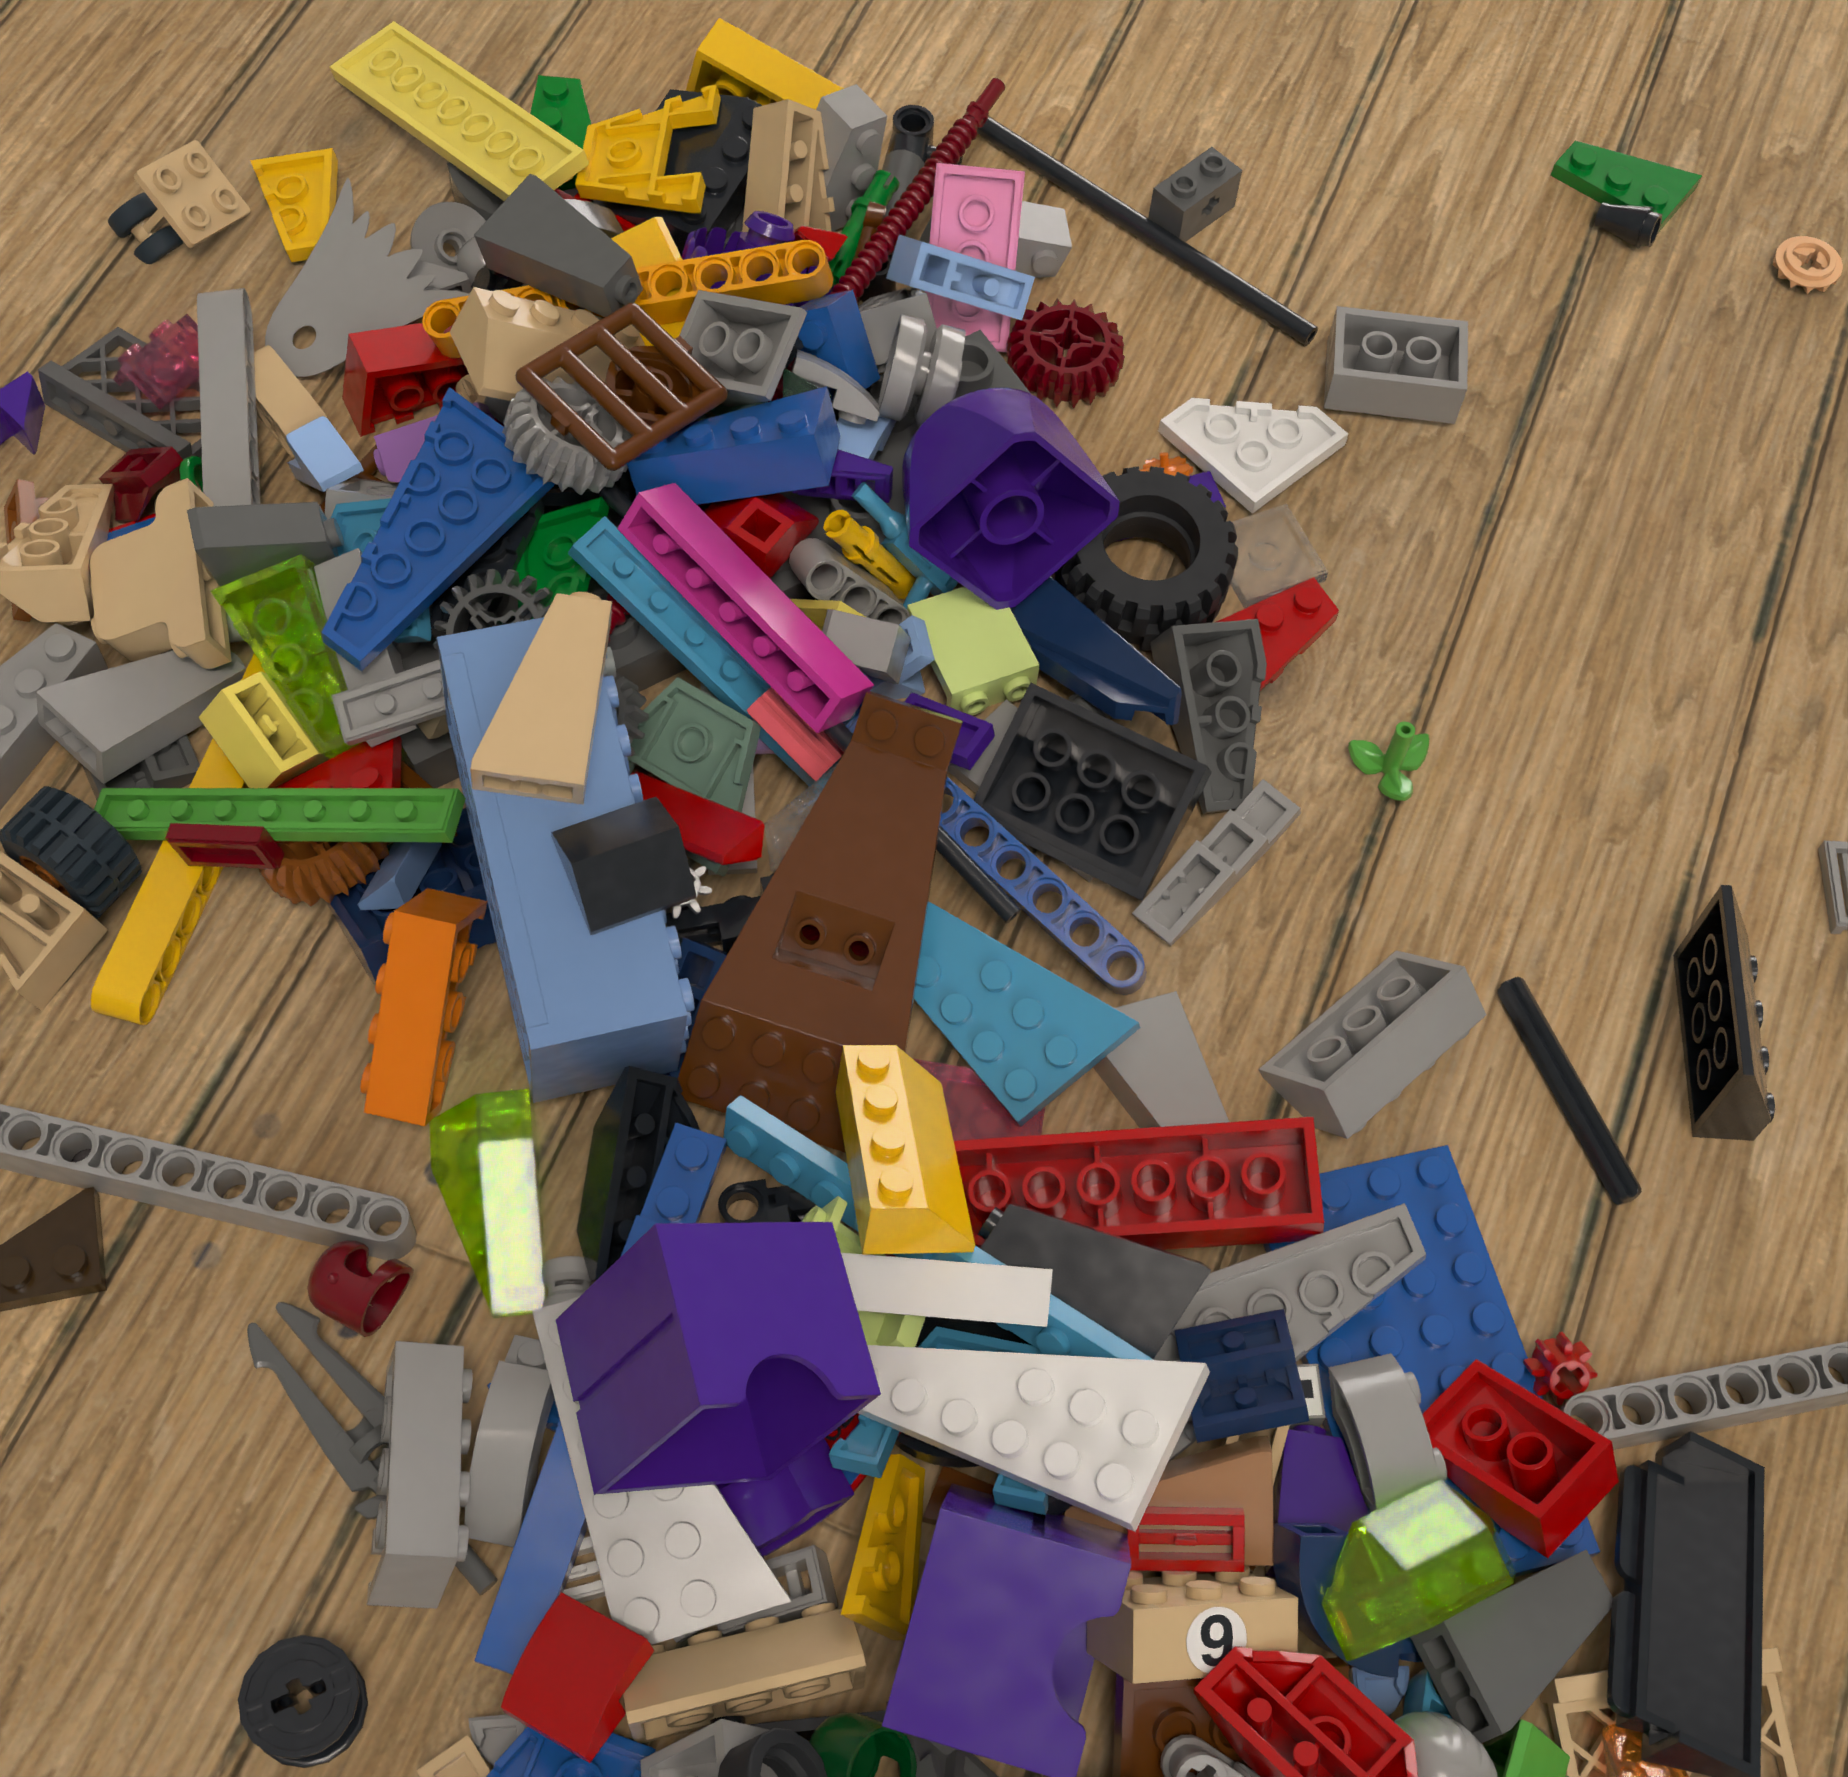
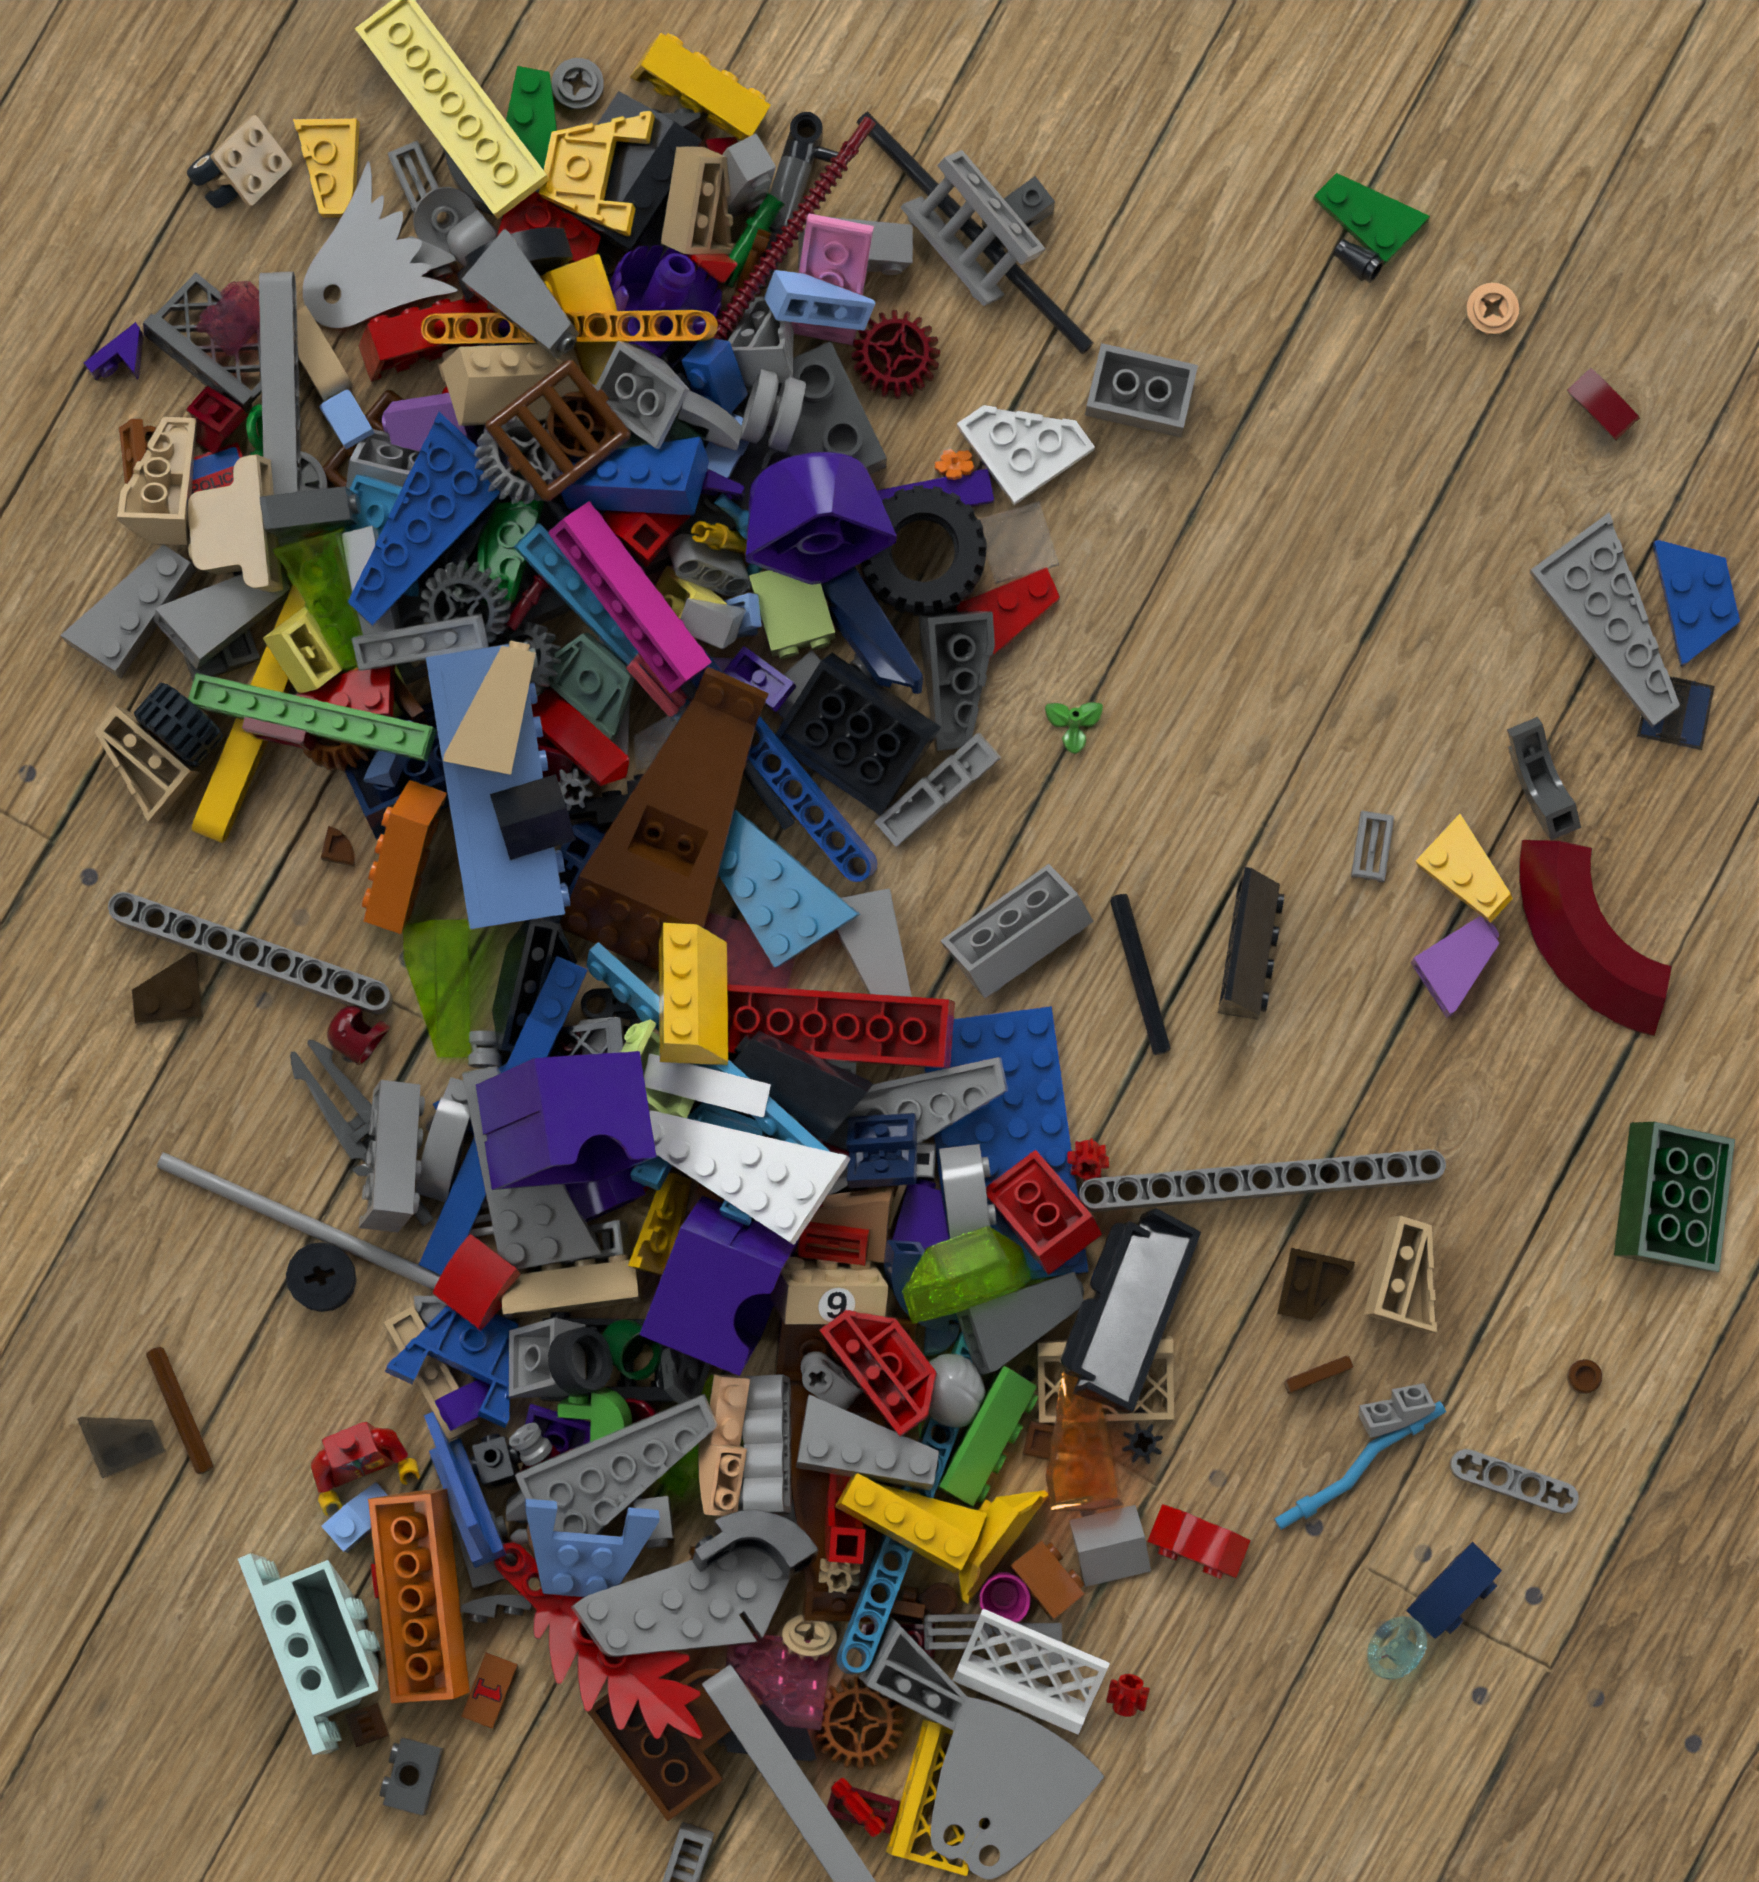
camera: 10 degrees right, 20 degrees up
none -> light grey piece [157,1152,441,1290]
none -> reddish brown tile [321,826,355,867]
none -> light grey tile [388,140,438,213]
none -> light grey gear [552,58,604,110]
none -> light grey fence [900,150,1045,306]

